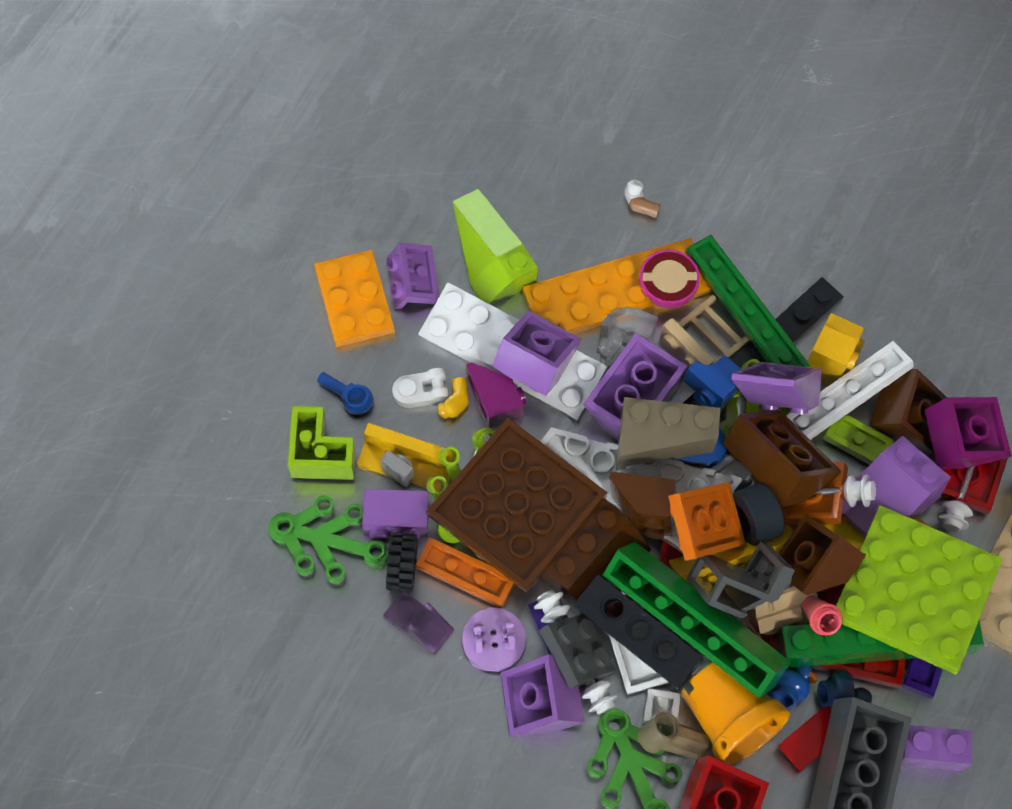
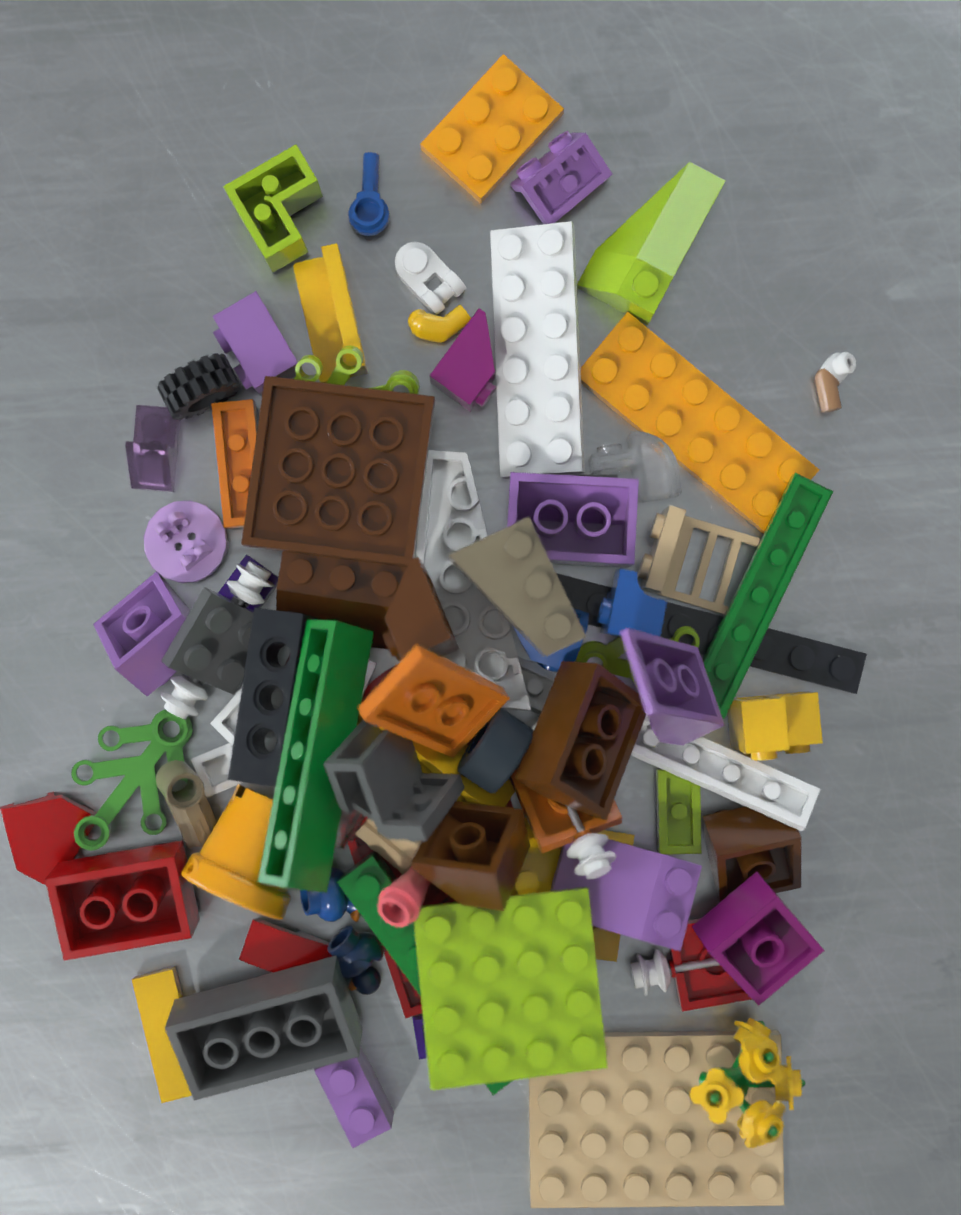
camera: 60 degrees right, 20 degrees up
bright green plant [268,495,388,584] -> none
light grey plate [380,450,414,488] -> none
medium lavender slope [492,310,582,396] -> none
tile [639,250,700,309] -> none

